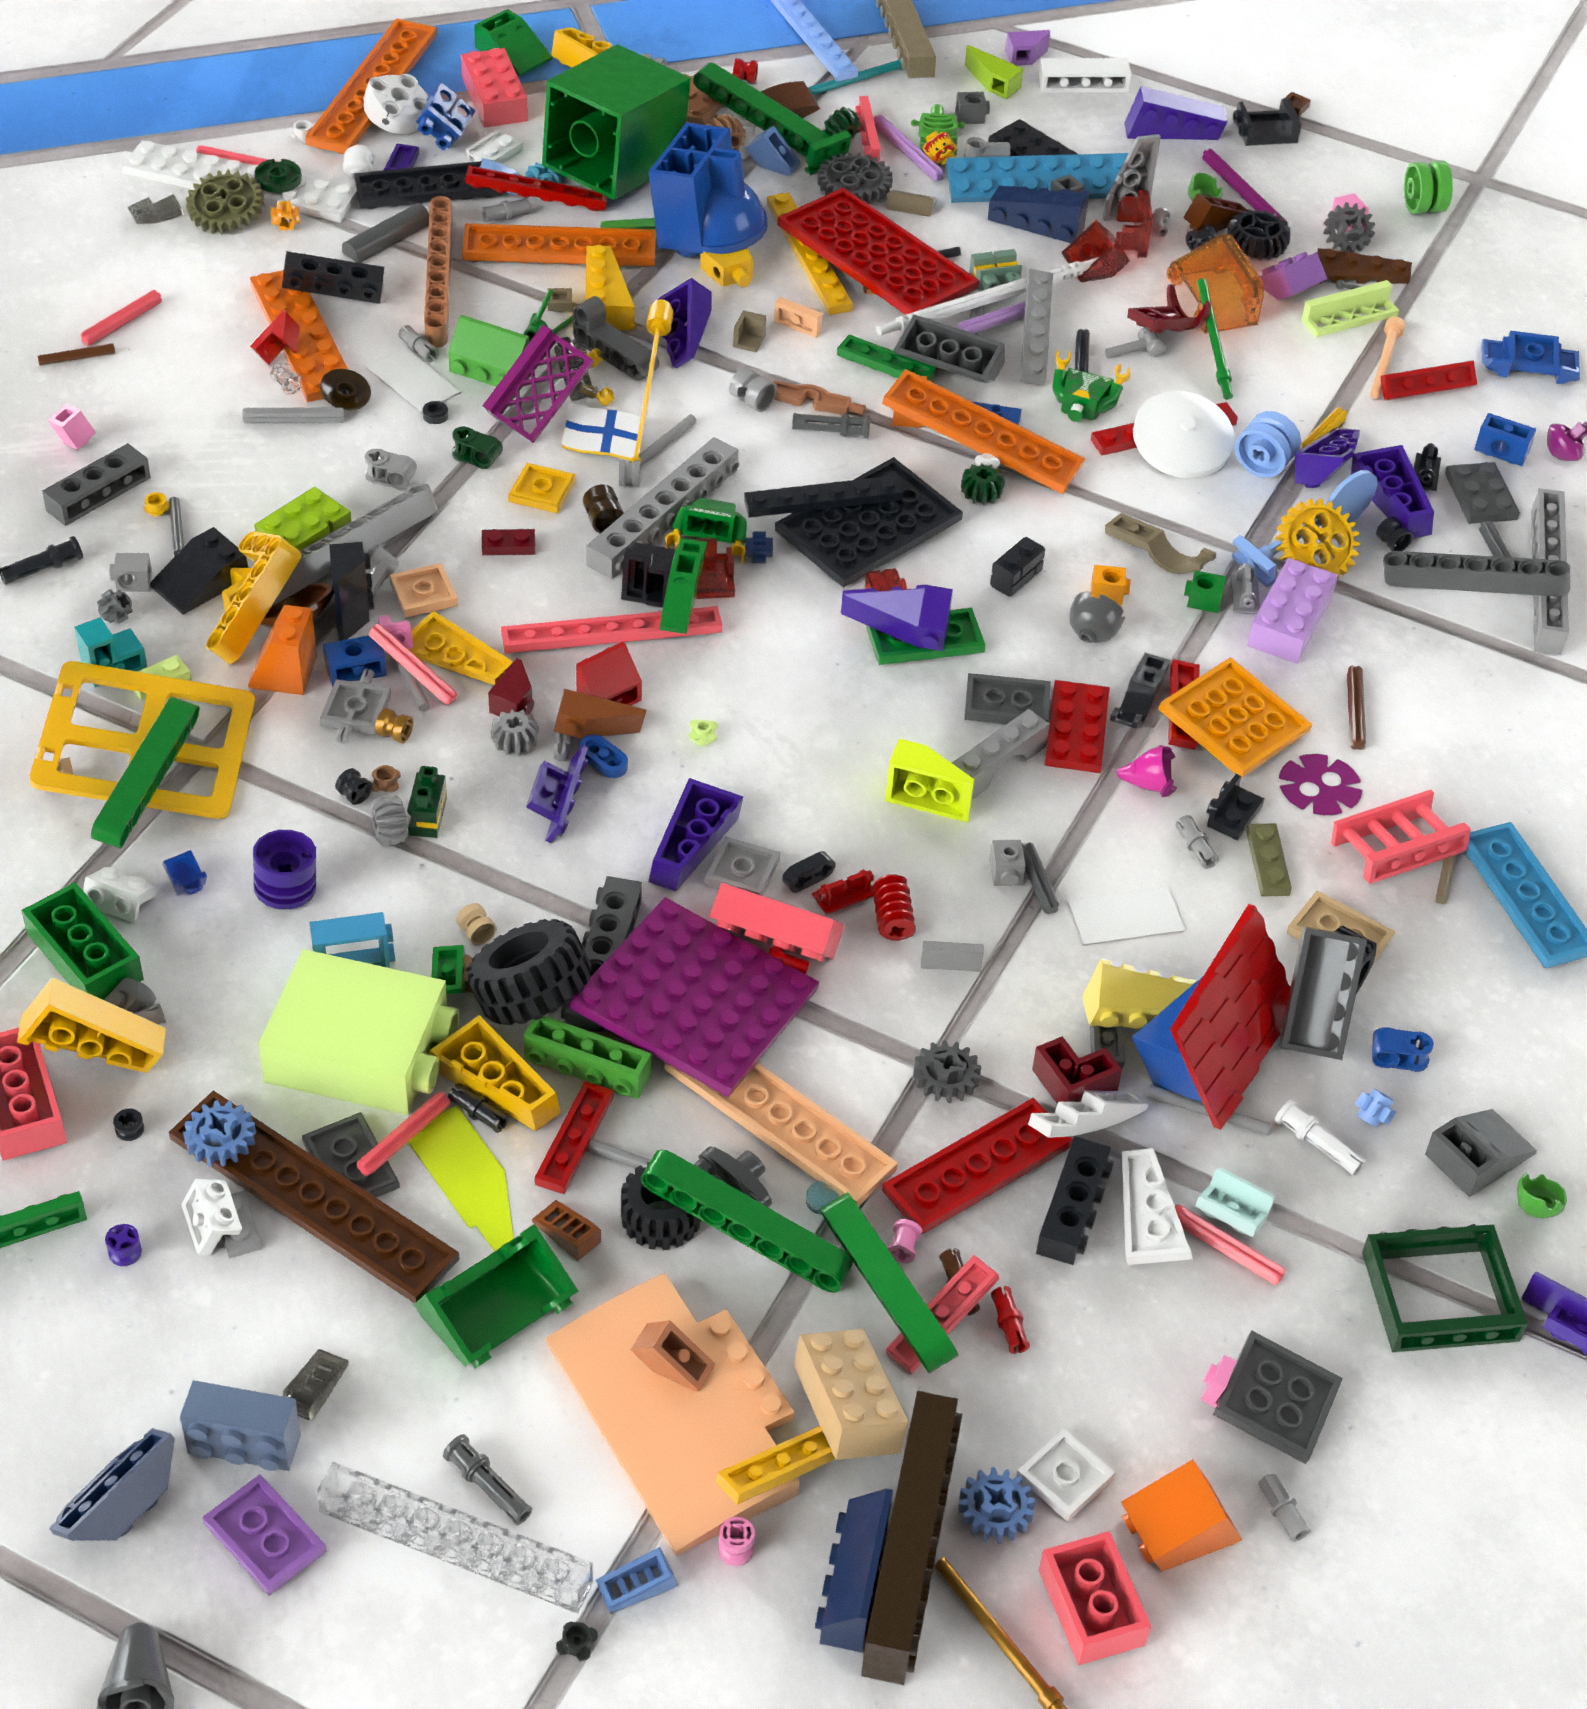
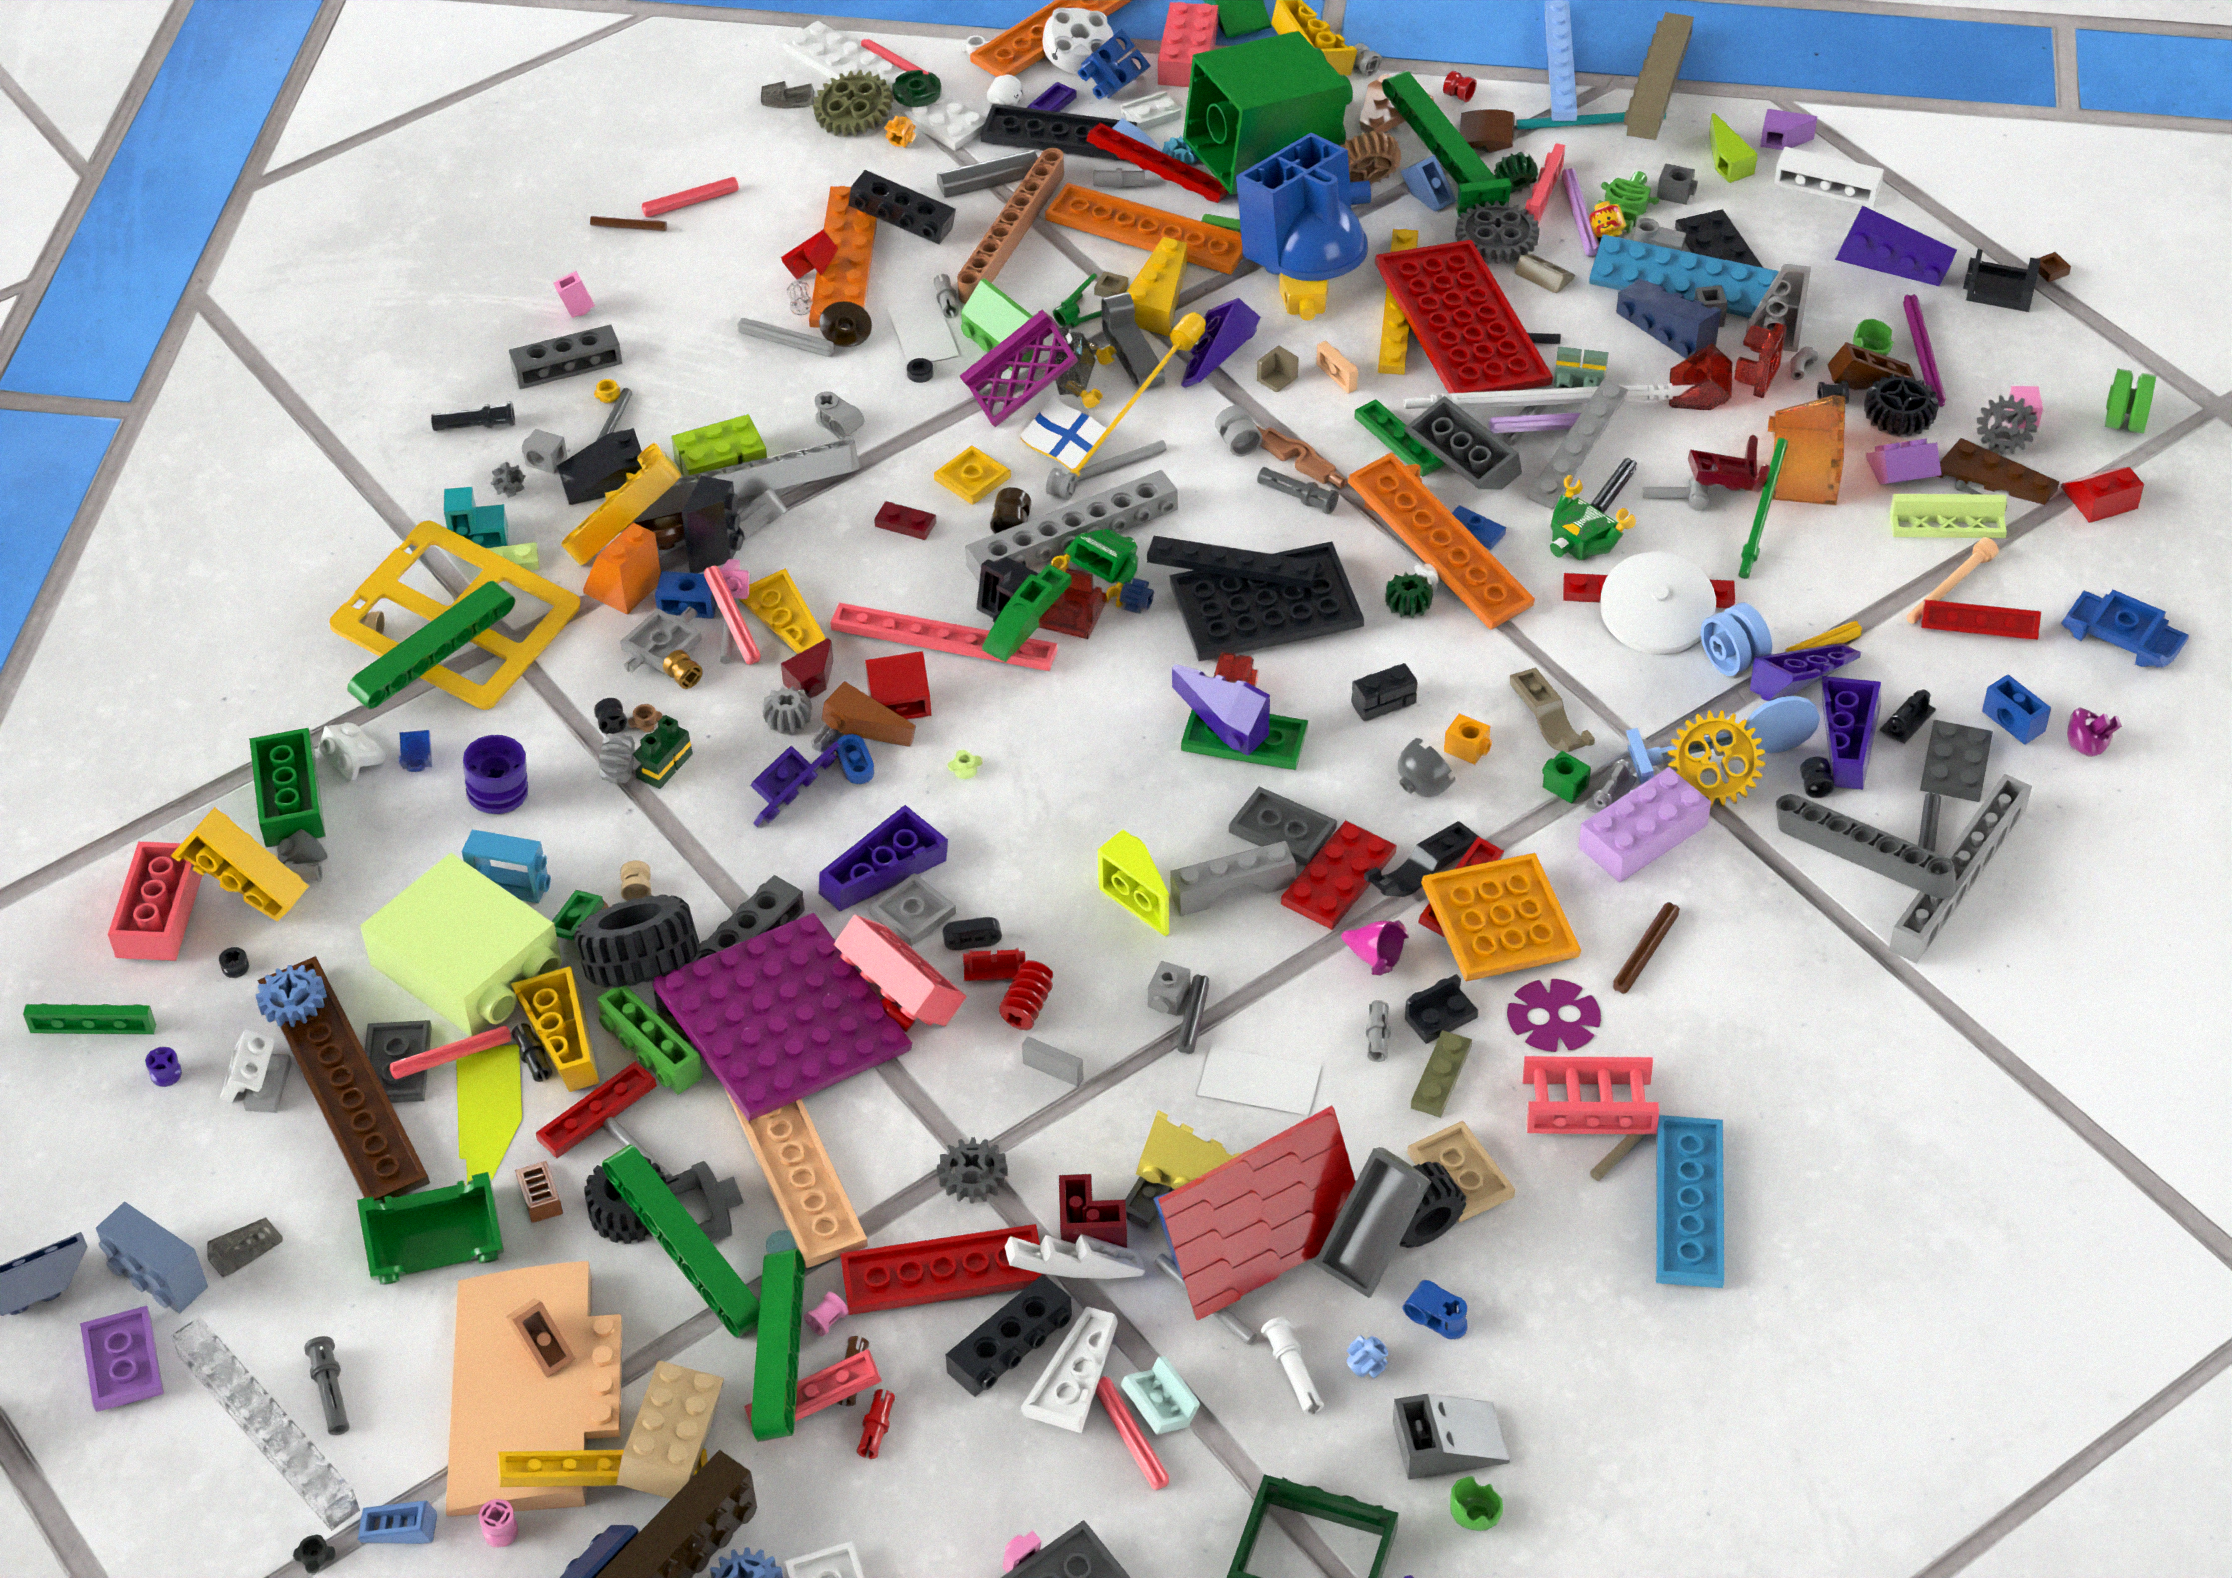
camera: 30 degrees right, 0 degrees up
light nougat plate [389,563,458,618] -> none
dark green piece [452,426,503,469] -> none
none -> red slope [2061,467,2144,523]

